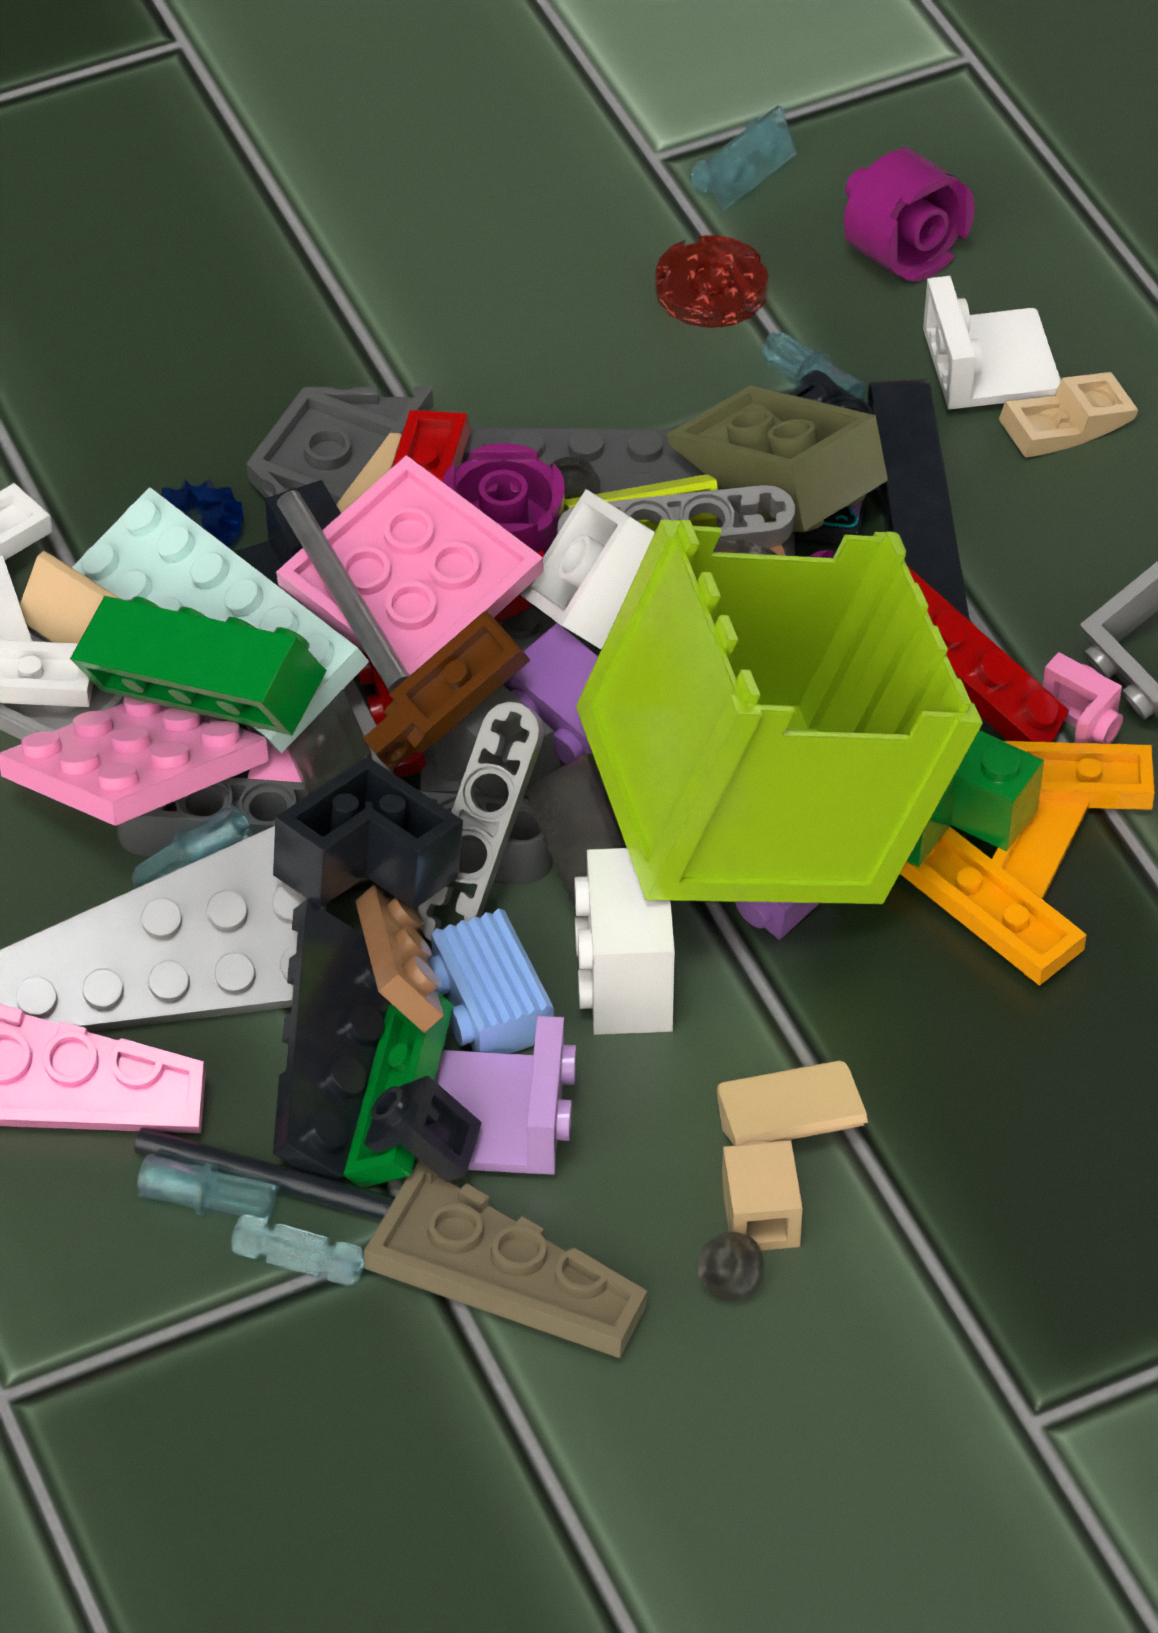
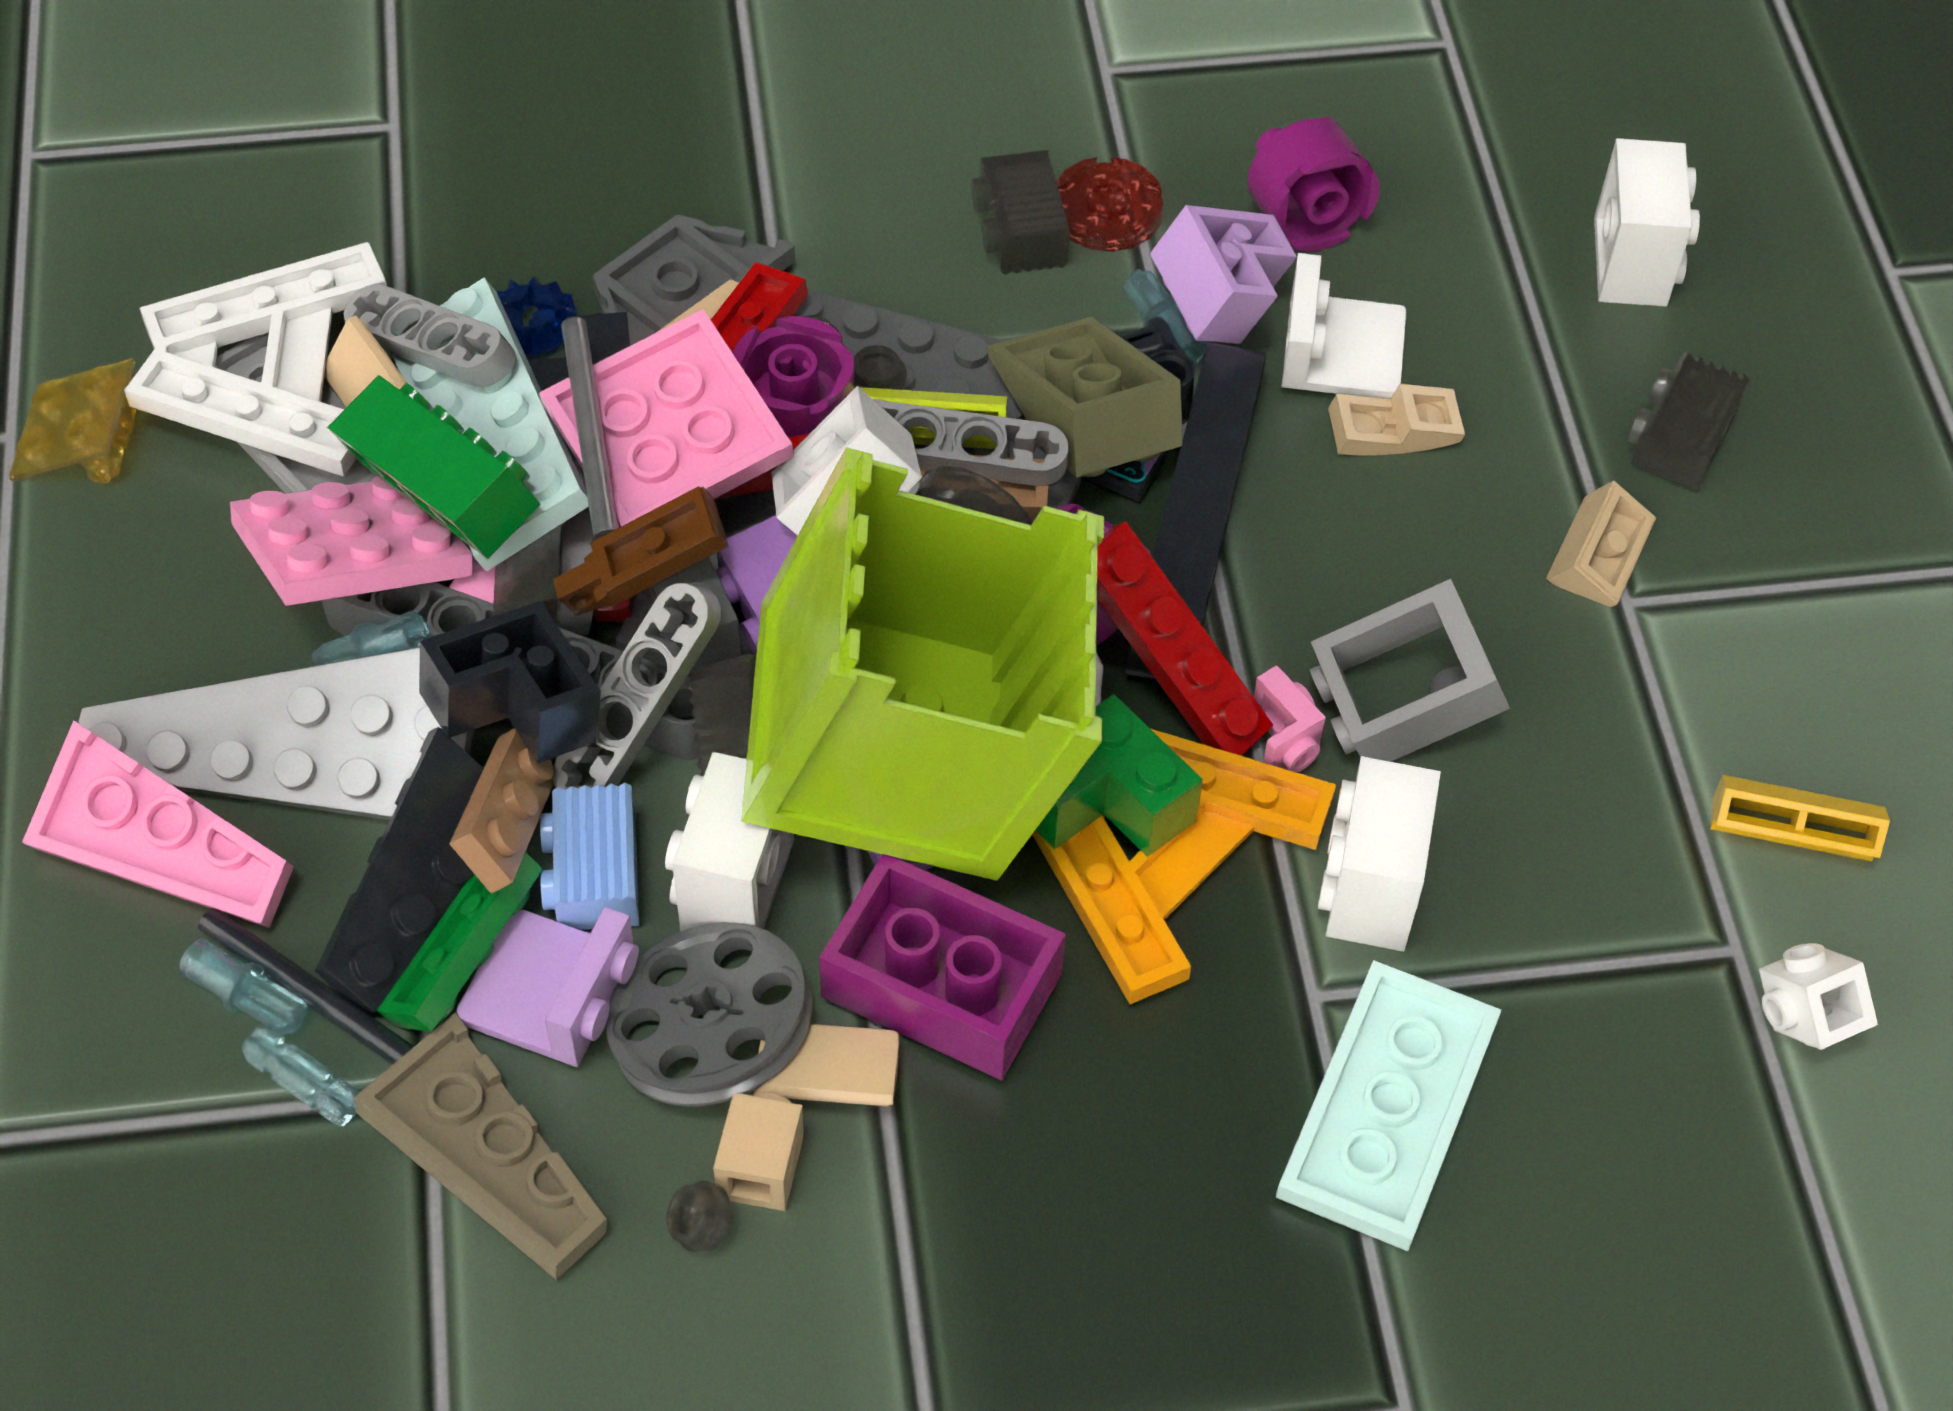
camera: 15 degrees right, 5 degrees up
black bracket [364,1075,482,1183] -> none
clear light blue hinge [689,105,796,211] -> none
none -> light grey beam [344,284,516,387]
none -> dark grey wedge [606,922,813,1106]
none -> magenta brick [819,854,1066,1080]
none -> clear smoke brick [971,150,1070,275]
none -> lavender brick [1150,205,1297,344]

